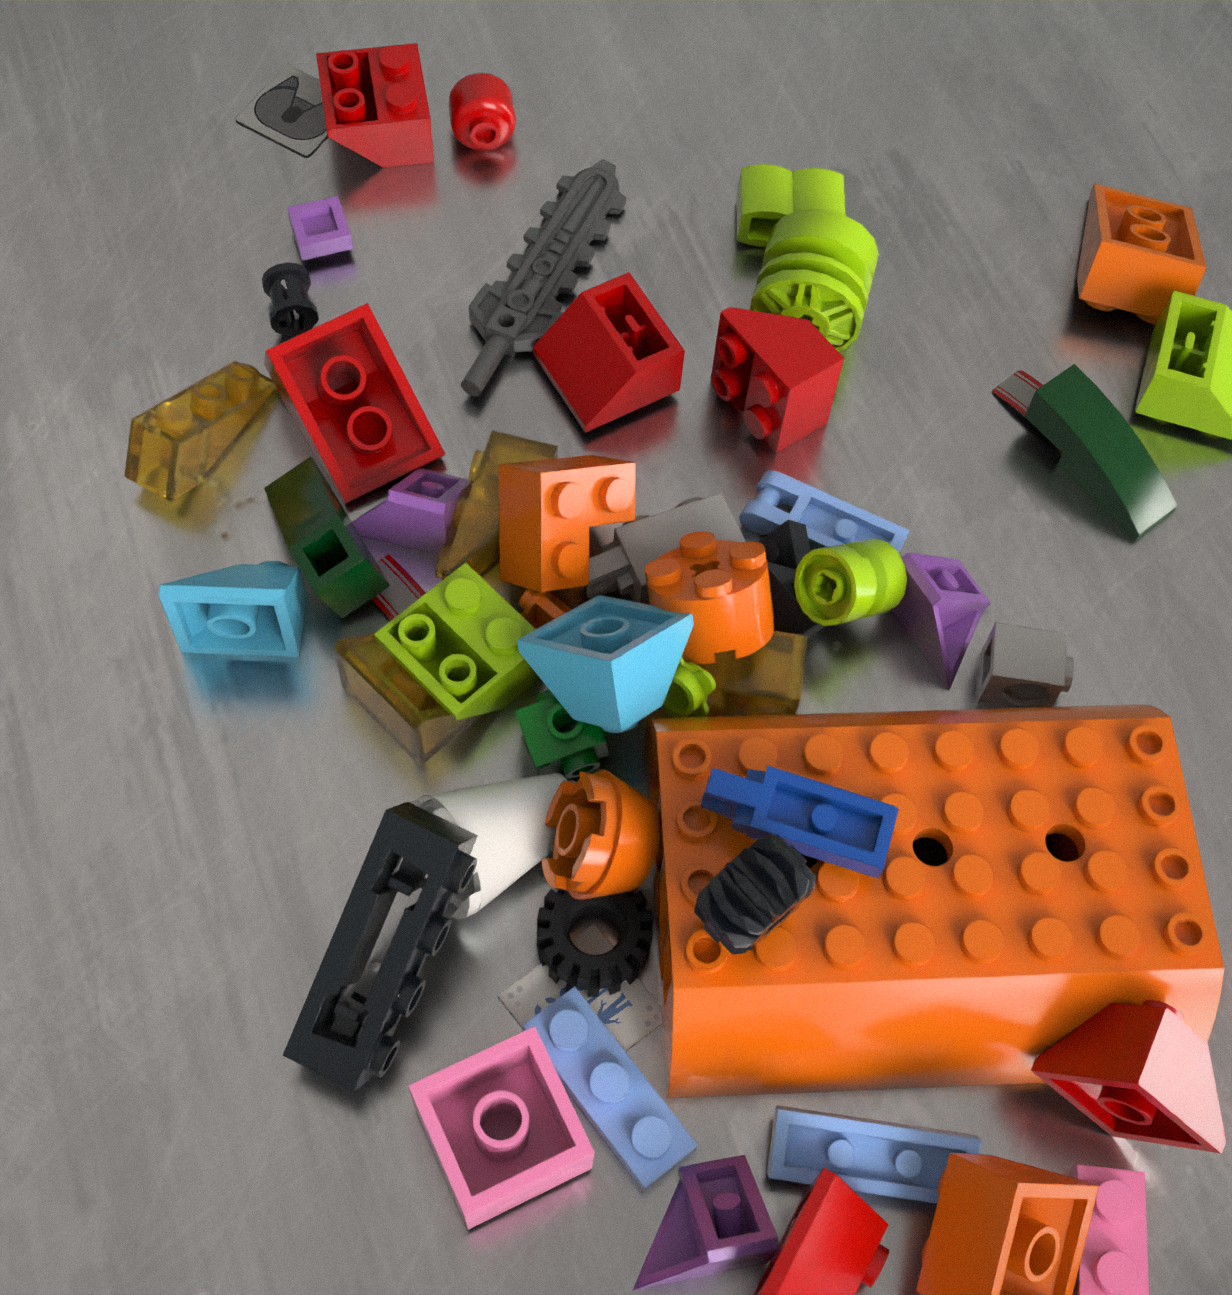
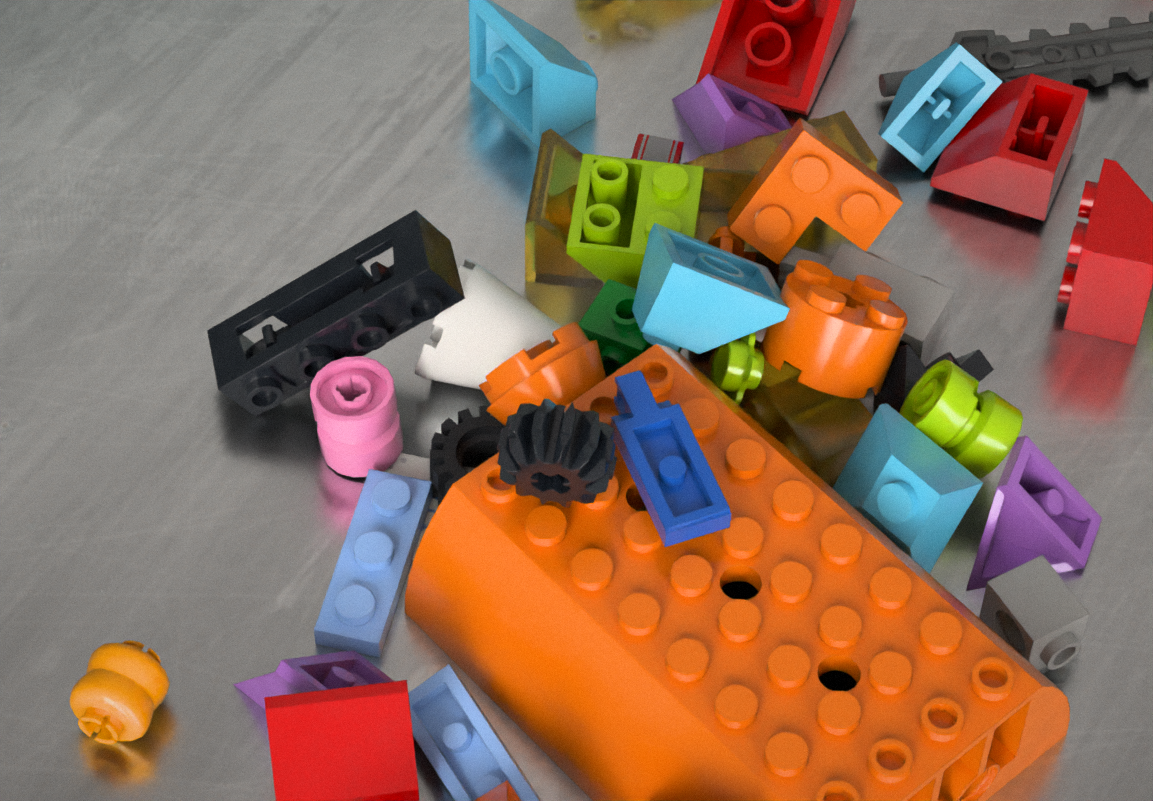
camera: 55 degrees right, 10 degrees down
dark green slope [264,456,391,618] -> none
bright pink brick [408,1026,595,1230] -> none
light blue plate [739,470,910,554] -> none
none -> bright pink wheel [310,356,403,478]
none -> medium azure slope [833,403,983,573]
none -> medium azure slope [878,42,1002,172]

